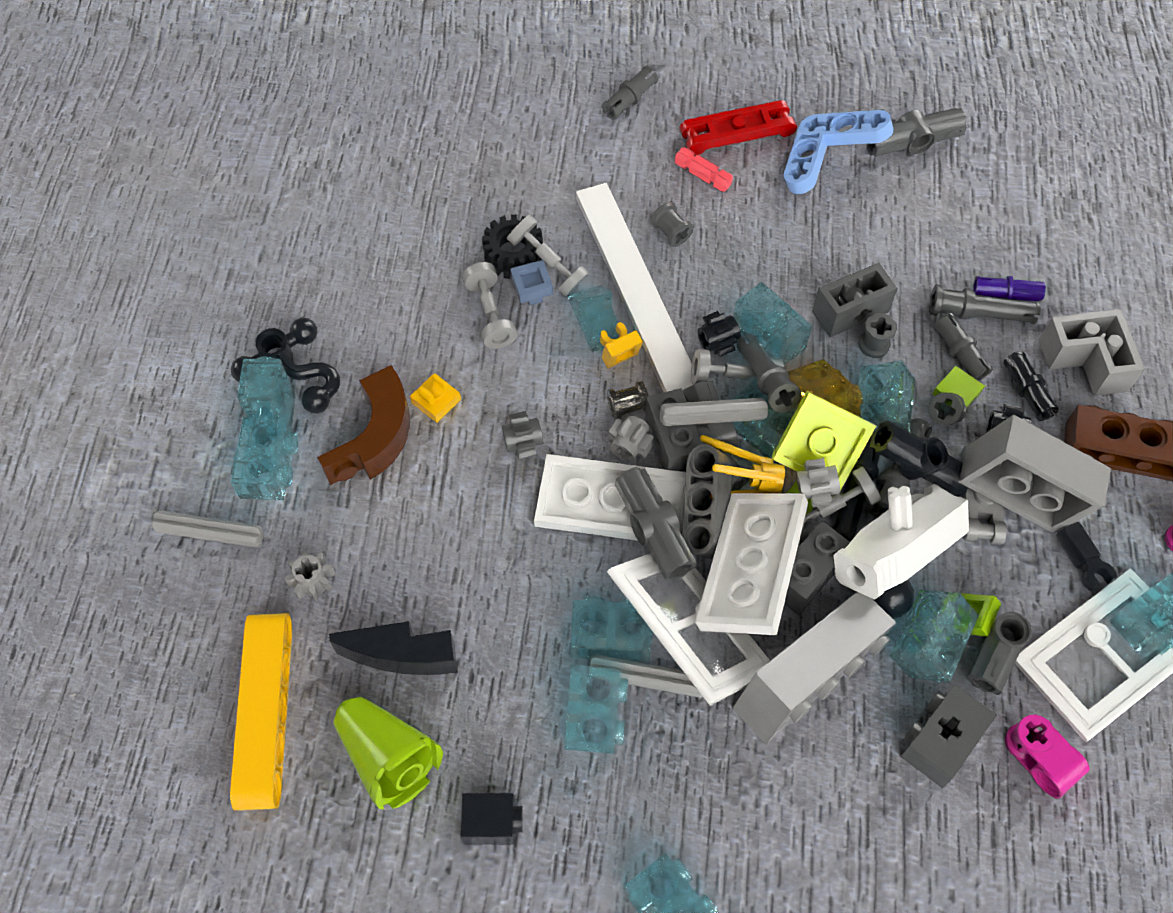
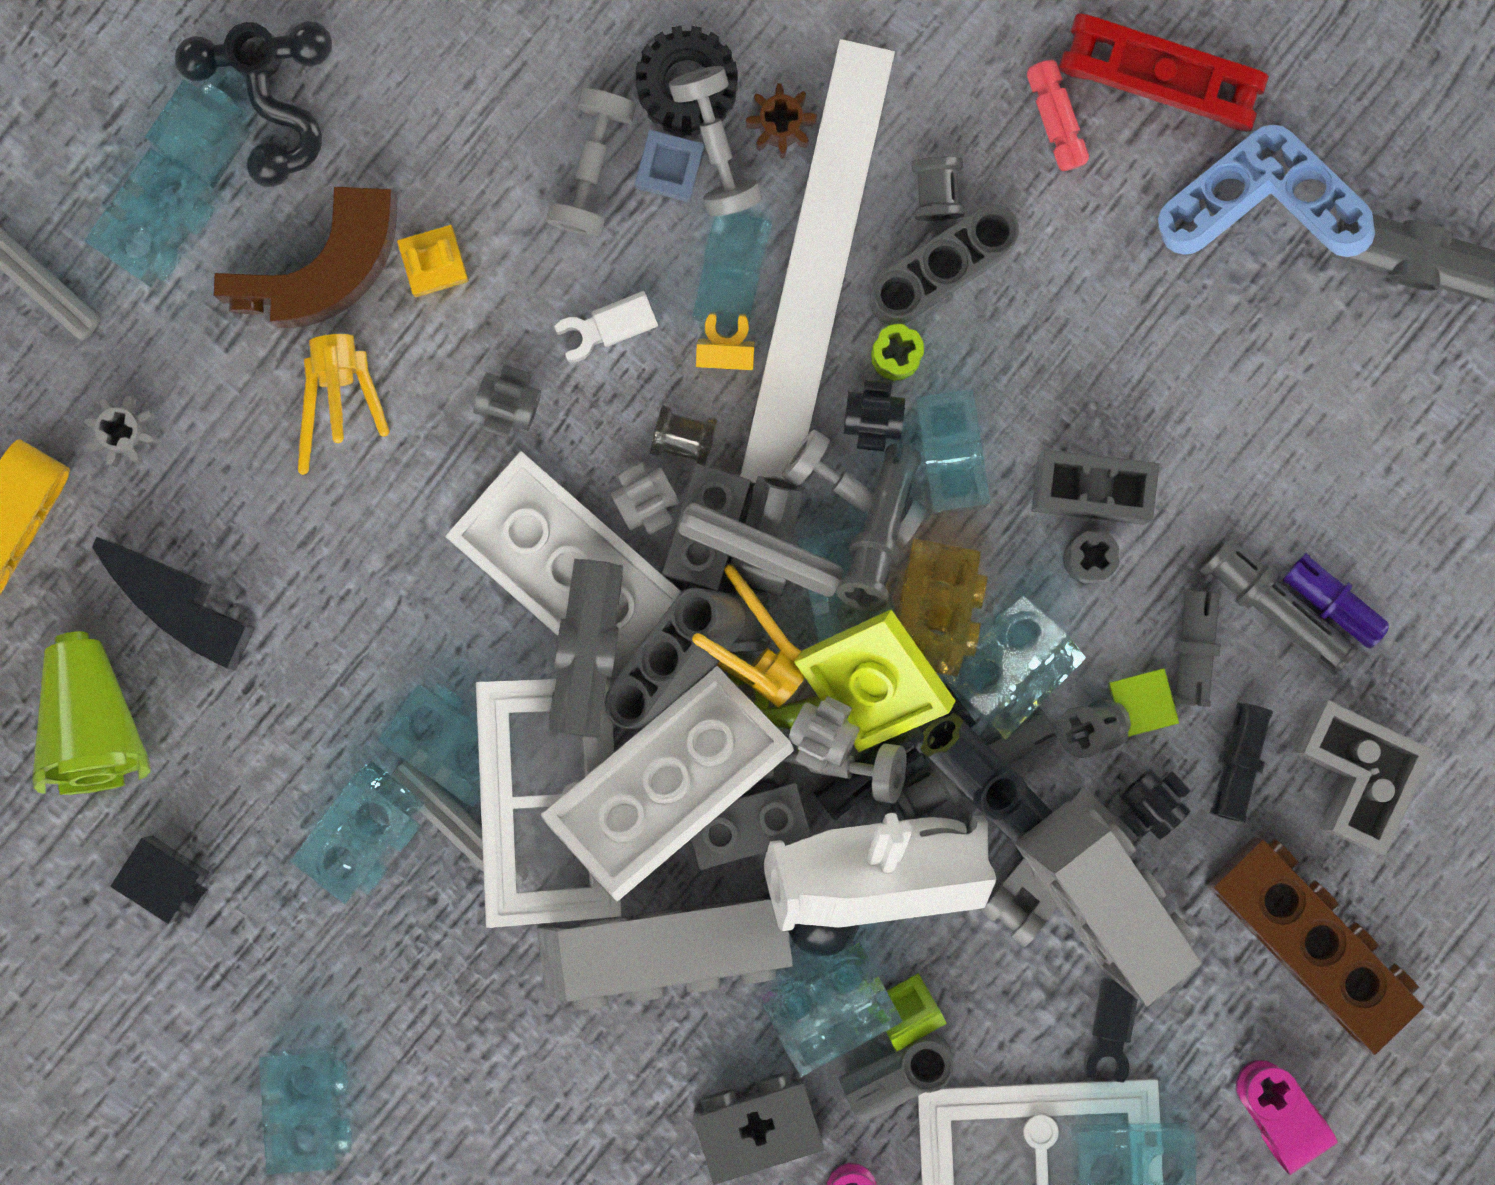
camera: 30 degrees right, 25 degrees up
none -> yellow plant [298,334,390,475]
none -> white bar [554,291,658,362]
none -> reddish brown gear [746,83,817,159]
none -> dark grey beam [870,204,1019,325]
none -> lime bush [871,324,924,381]

